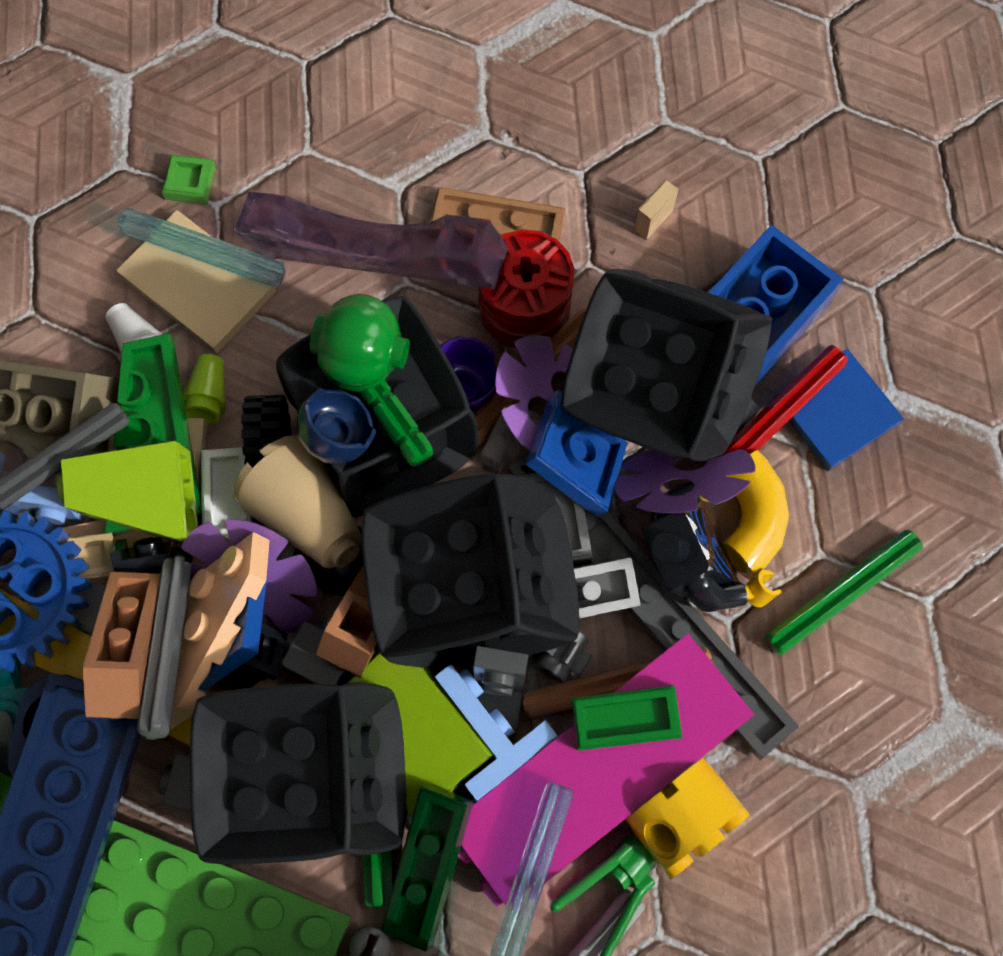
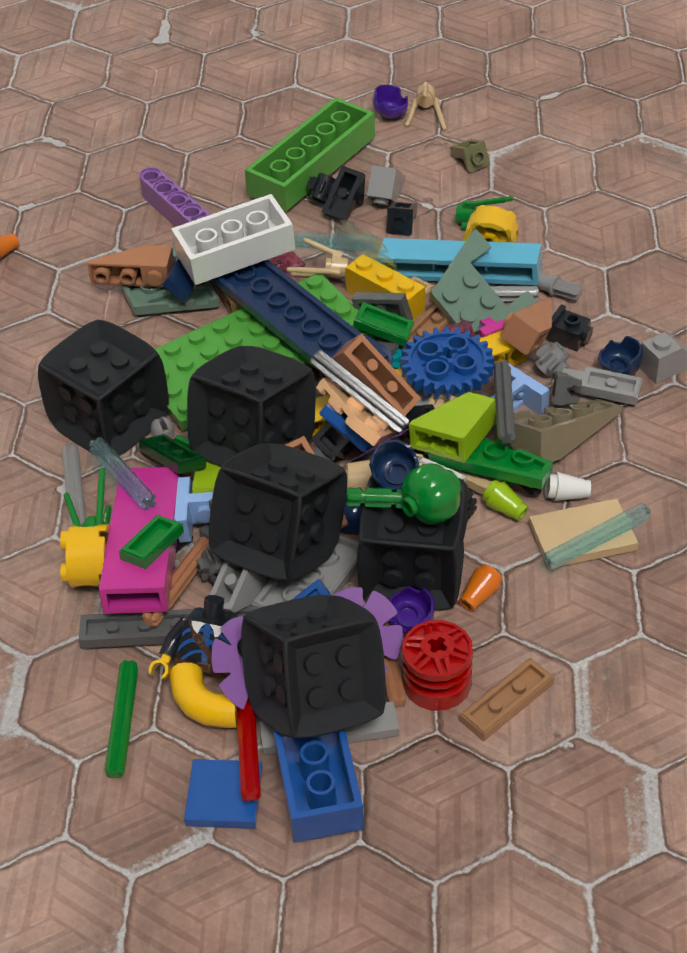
camera: 130 degrees right, 25 degrees down
bright green tile [162,154,216,205] -> none
arch [234,191,508,289] -> none
tan tile [635,180,679,240] -> none

